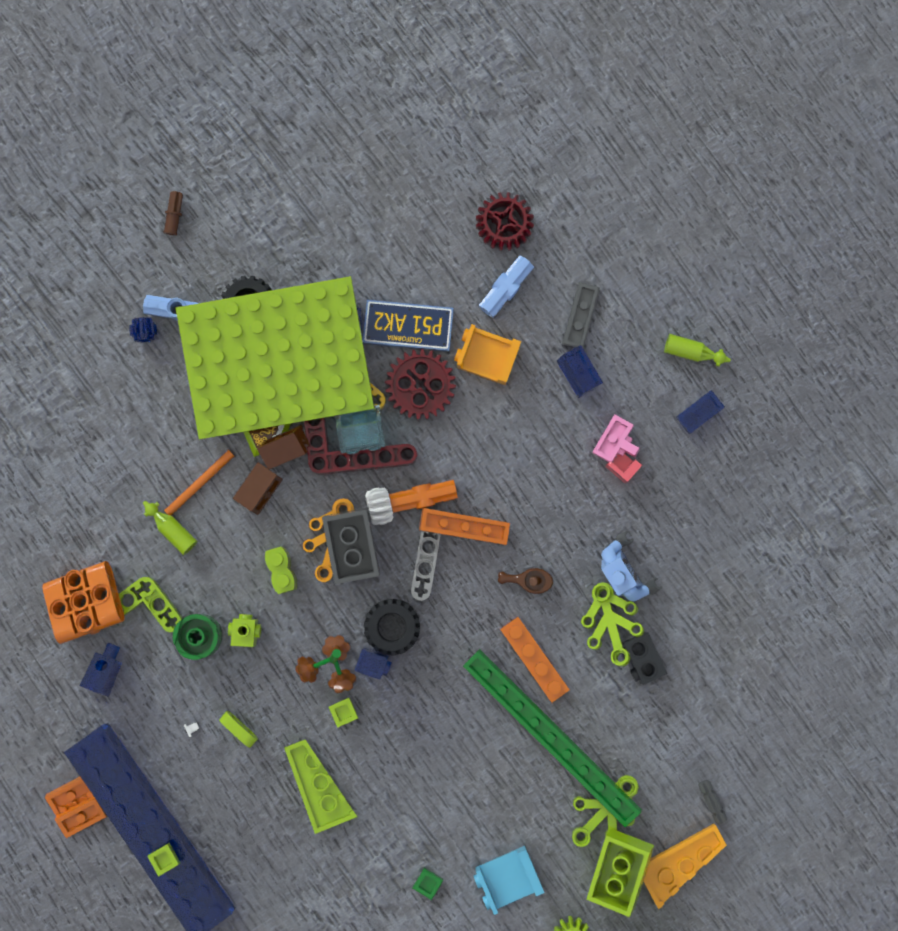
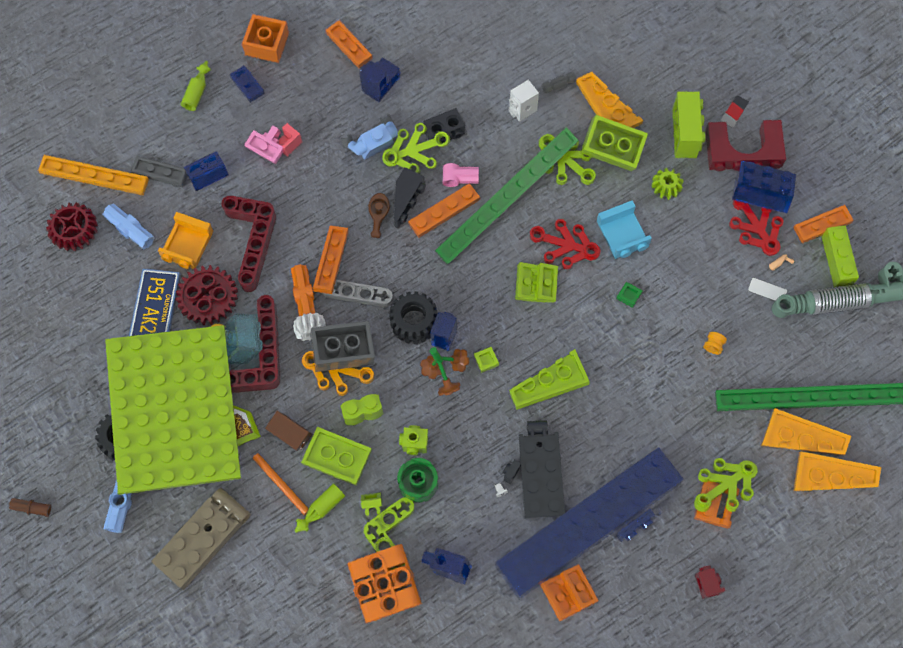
camera: 85 degrees left, 15 degrees down
clear blue gear [129,317,157,343] -> none
lime plate [147,843,180,877] -> none
lime beam [219,711,258,748] -> none
reddish brown hinge [257,425,310,470] -> none
none -> light orange tile [38,155,149,196]
none -> dark tan hinge [151,488,251,590]
none -> dark red beam [221,196,276,292]
none -> orange brick [242,14,289,63]
none -> lime plate [301,427,372,486]
none -> orange plate [325,20,373,68]
none -> clear blue brick [359,57,400,102]
none -> lime tile [361,492,382,516]
none -> black slope [394,167,426,228]
none -> bright pink piece [443,163,479,187]
none -> black plate [502,459,521,484]
none -> white brick [509,80,539,122]
none -> lime slope [515,262,558,302]
none -> black hinge [519,420,565,518]
none -> red plant [530,219,600,270]
none -> clear blue plate [616,509,655,542]

